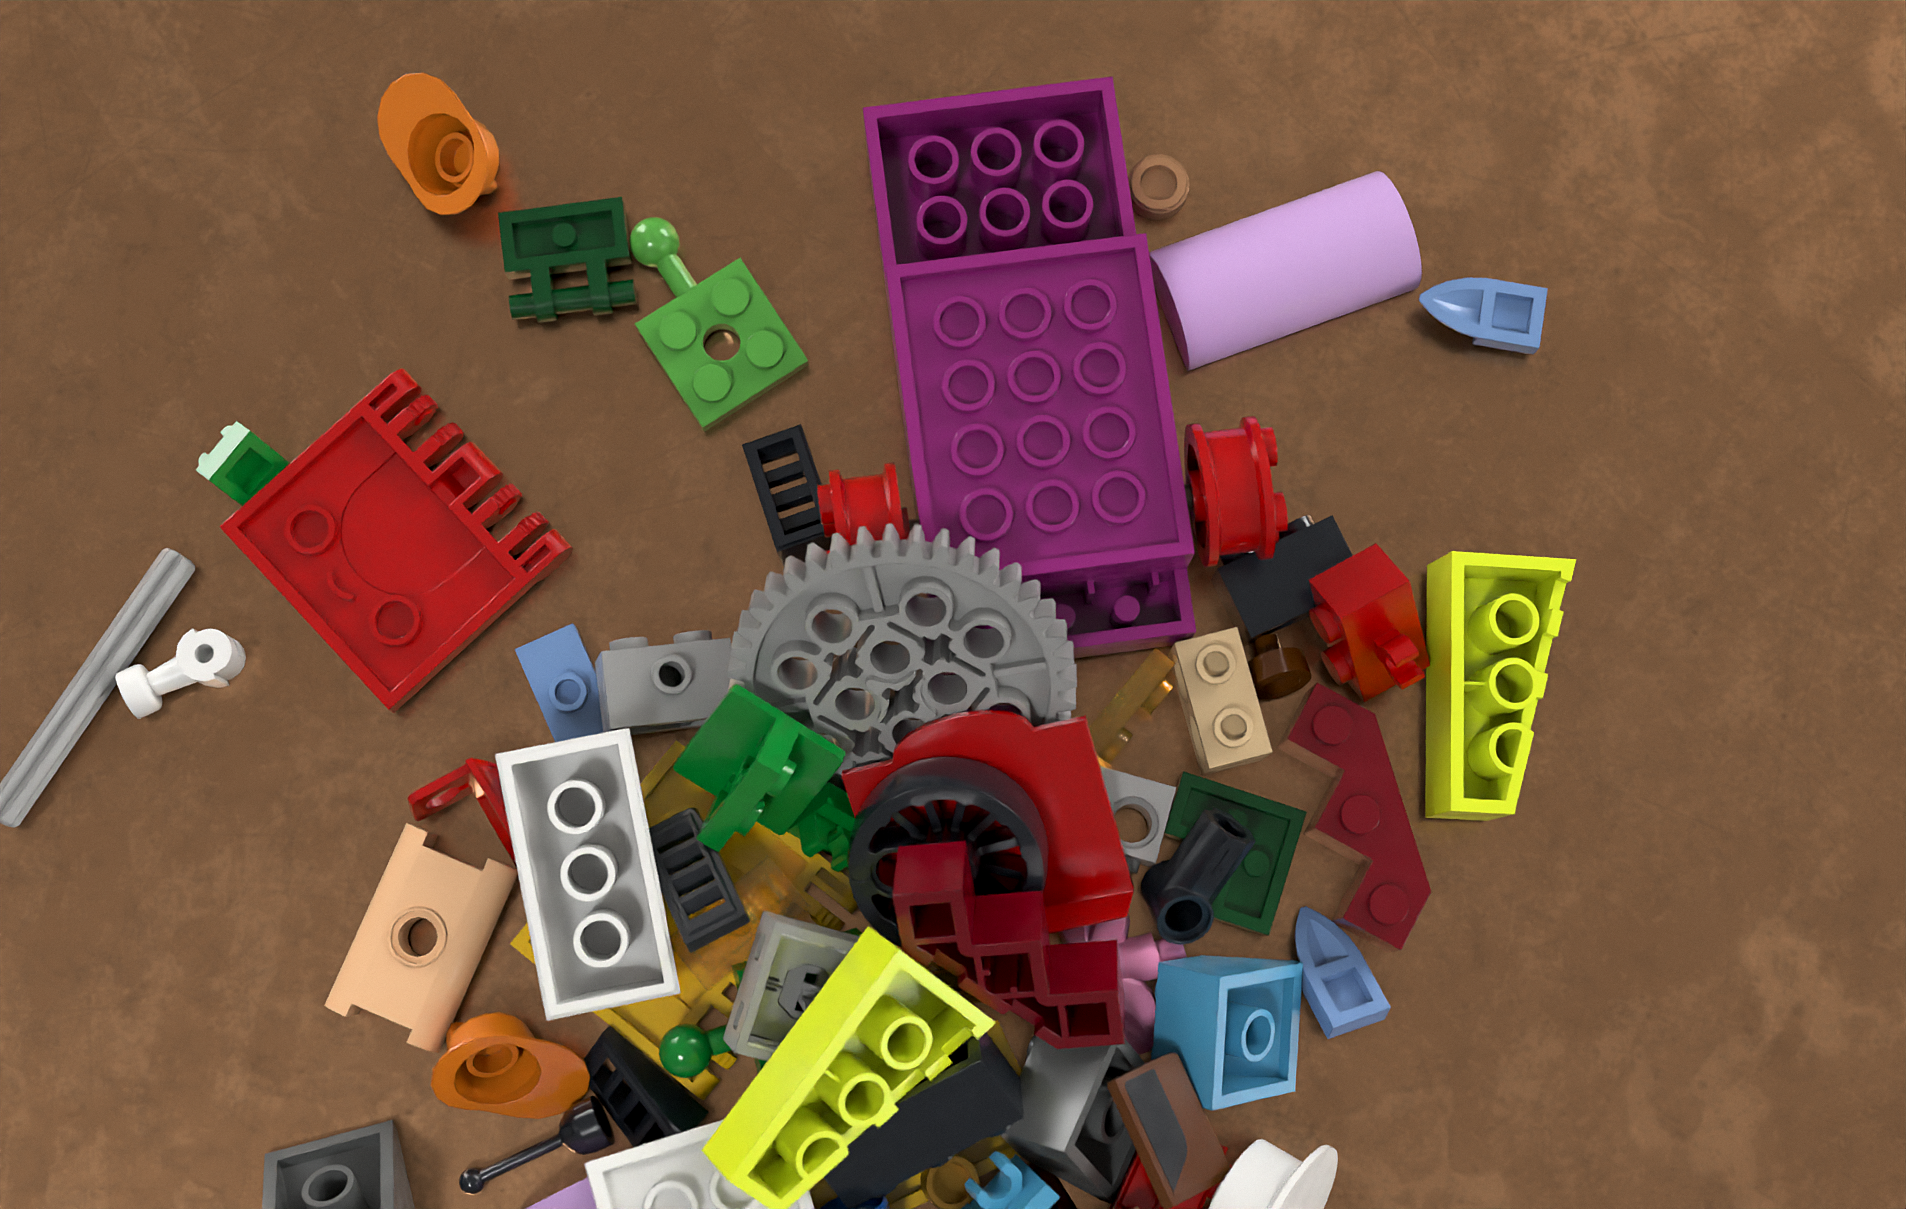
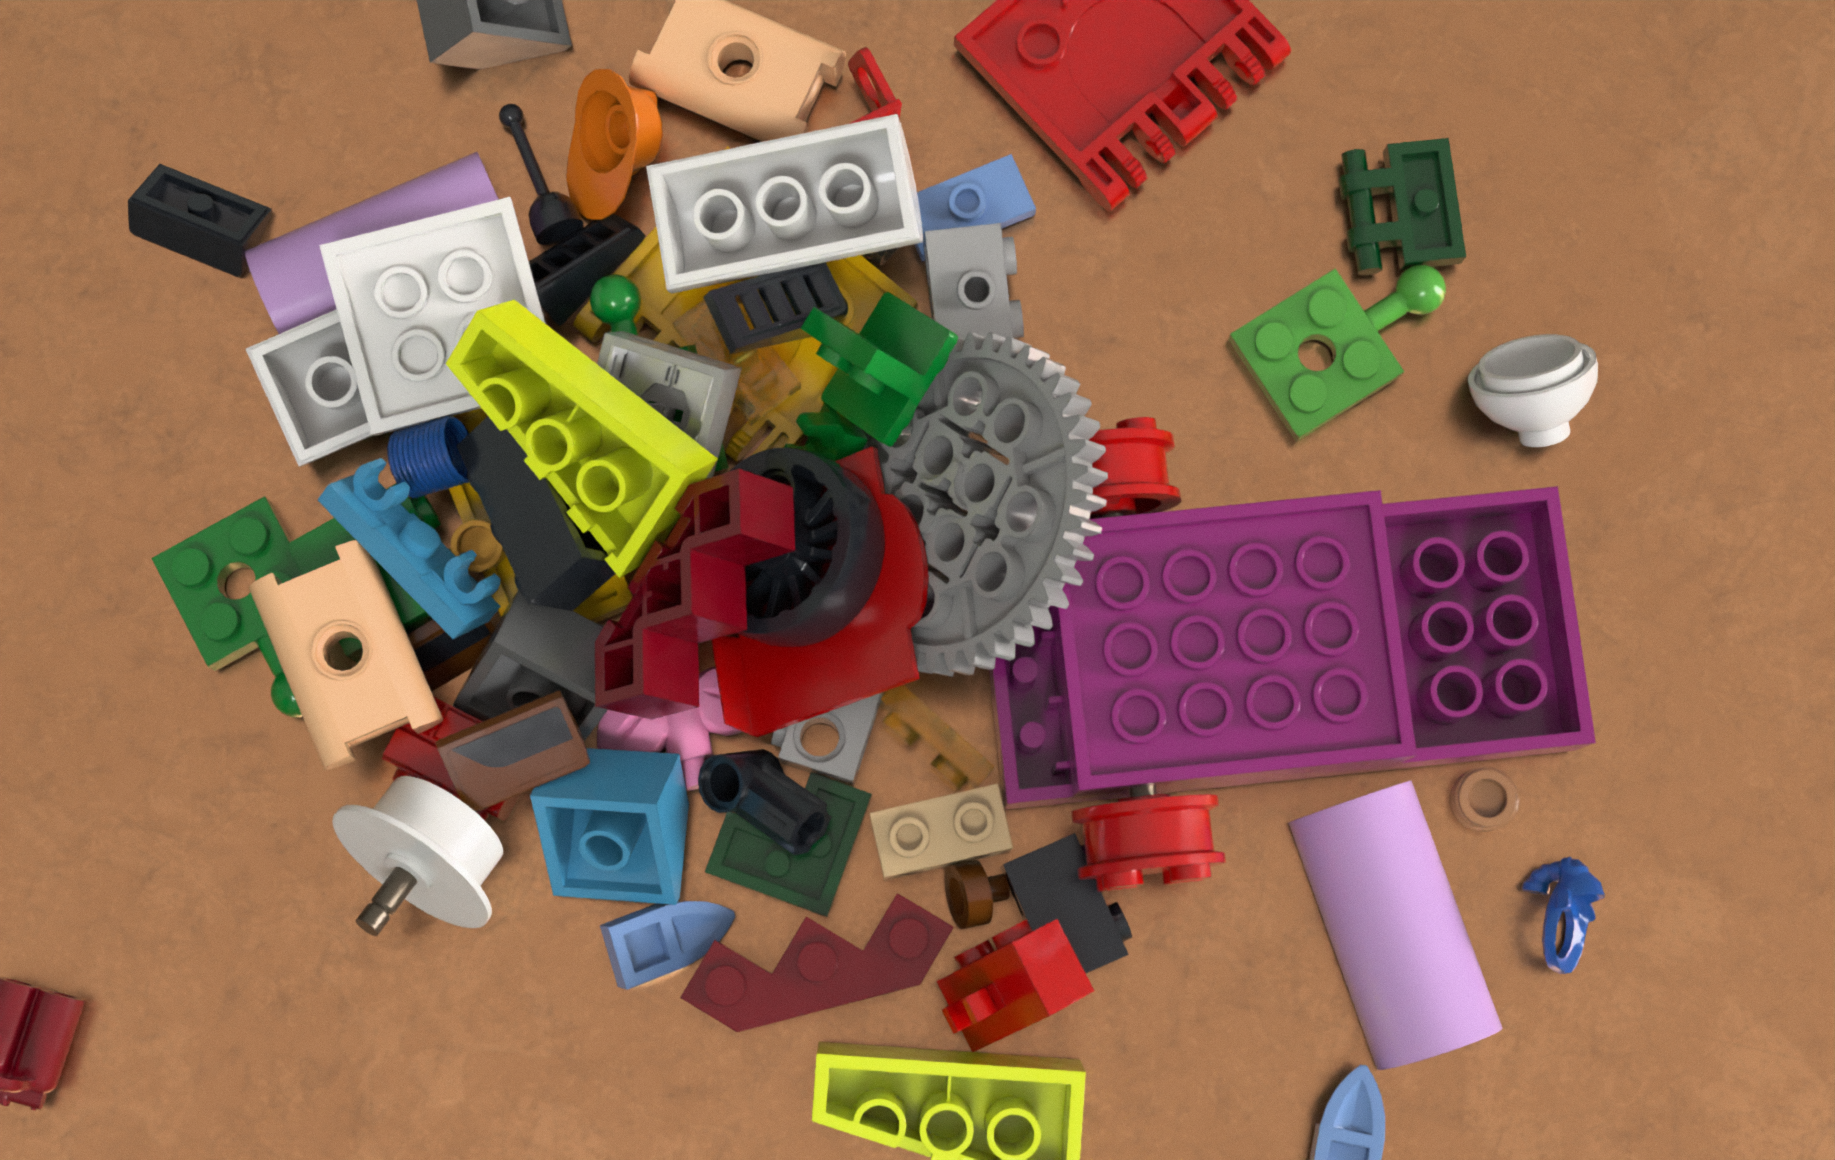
camera: 90 degrees right, 0 degrees up
orange piece [377,73,499,215] -> none
black slope [742,424,832,567] -> none
none -> white piece [1468,334,1598,447]
none -> blue piece [1522,856,1605,974]

